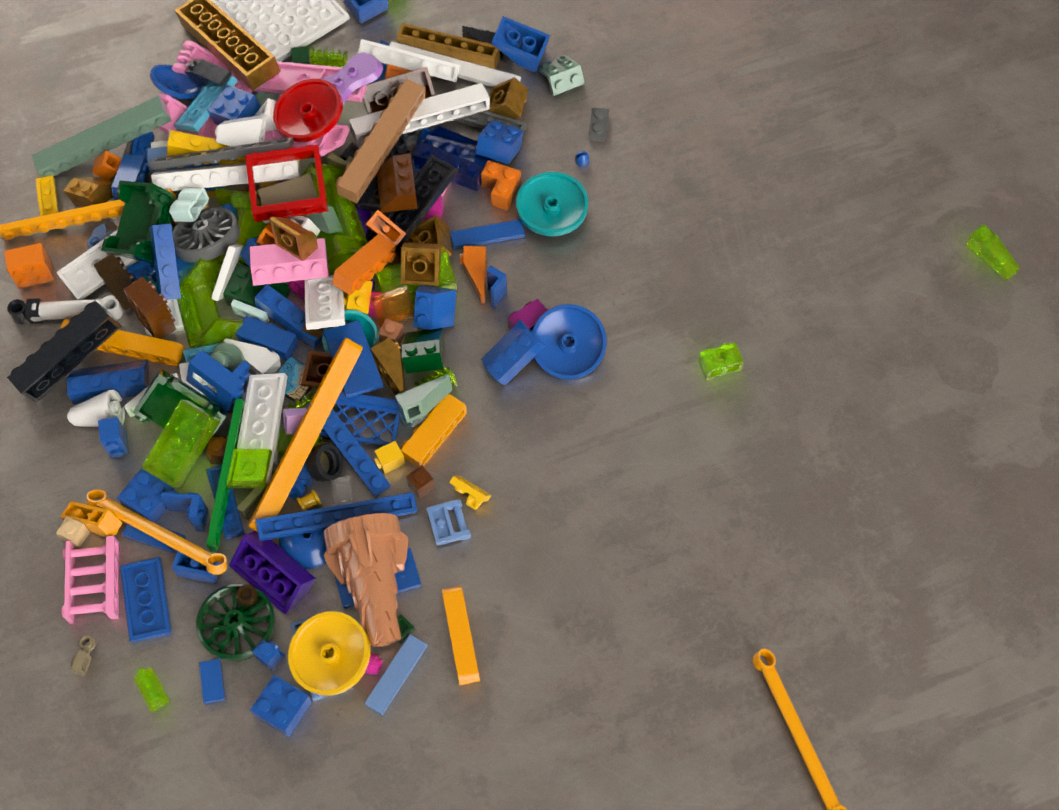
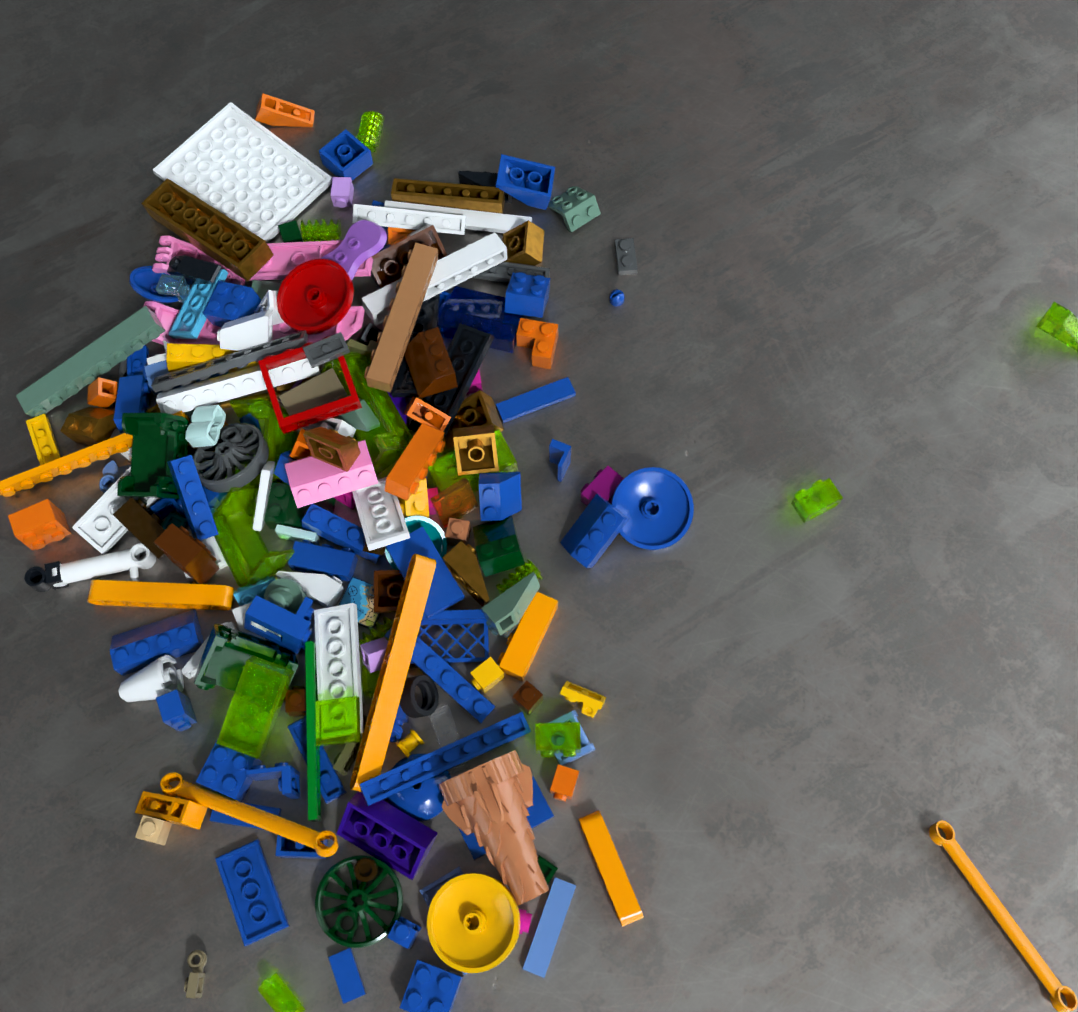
camera: 10 degrees left, 5 degrees up
black brick [7,300,122,402] -> none
bright pink fence [61,536,119,624] -> none
orange slope [460,246,486,303] -> none
teal dish [516,172,588,236] -> none
none -> clear light blue bracket [156,274,190,303]
none -> dark grey plate [303,332,350,368]
none -> lavender brick [331,177,354,208]
none -> clear neon green brick [535,722,581,758]
none -> orange brick [550,764,579,802]

